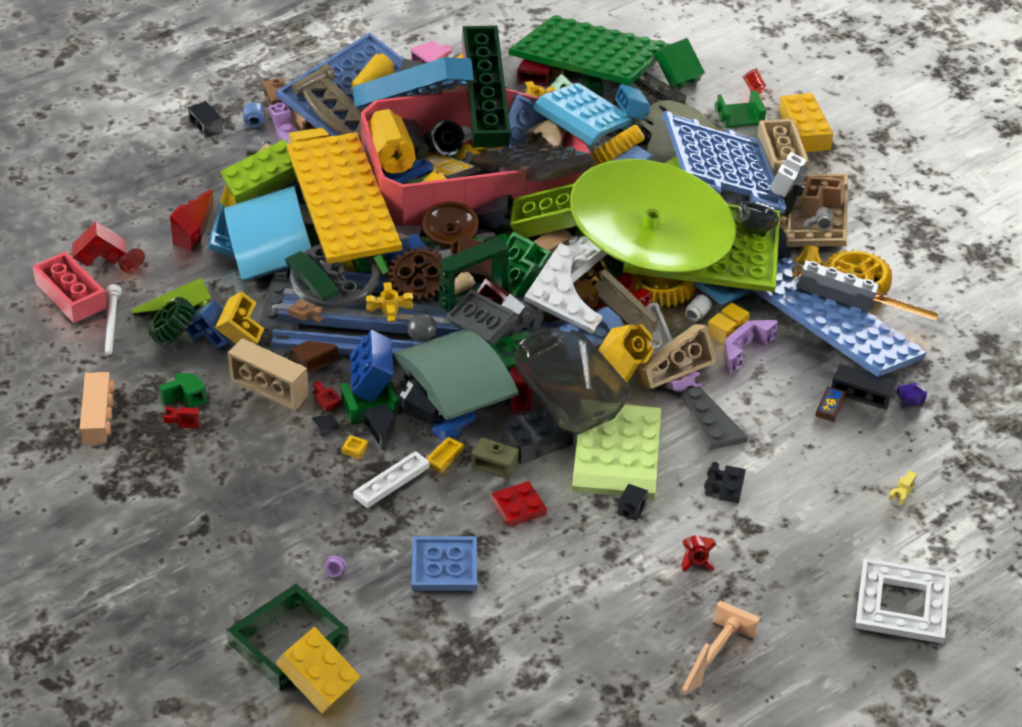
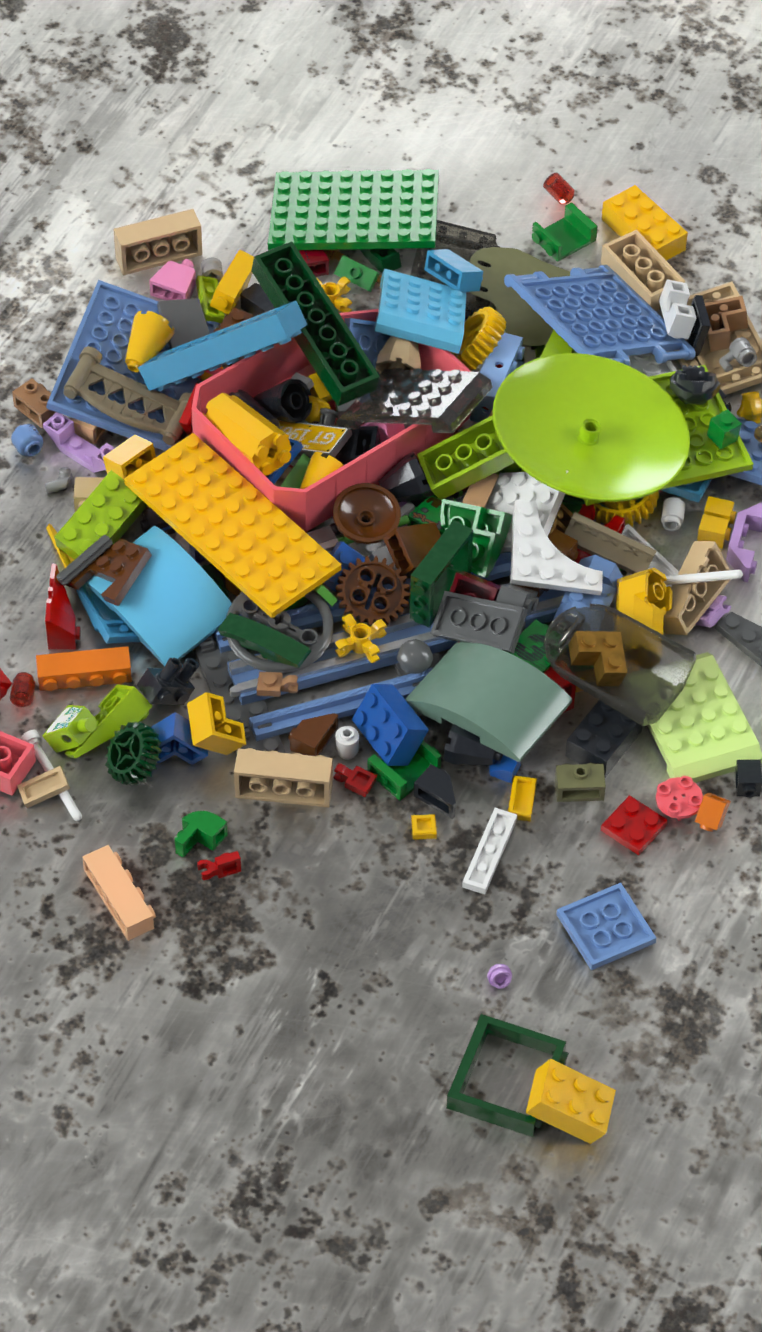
camera: 25 degrees left, 10 degrees up
black tile [312,416,339,435] -> none
green brick [654,38,705,89] -> none
none -> tan tile [17,766,70,808]
none -> orange brick [36,646,132,691]
none -> lime torso [42,705,98,753]
none -> dark grey axle [56,535,113,586]
none -> reddish brown wing [66,539,152,606]
none -> tan brick [113,209,203,275]
none -> black brick [137,657,199,705]
none -> white brick [335,726,359,760]
none -> pearl gold brick [568,631,627,686]
none -> coral plate [655,776,703,821]
none -> white piece [664,570,743,585]
none -> orange brick [694,793,731,832]
none -> green brick [707,409,742,450]

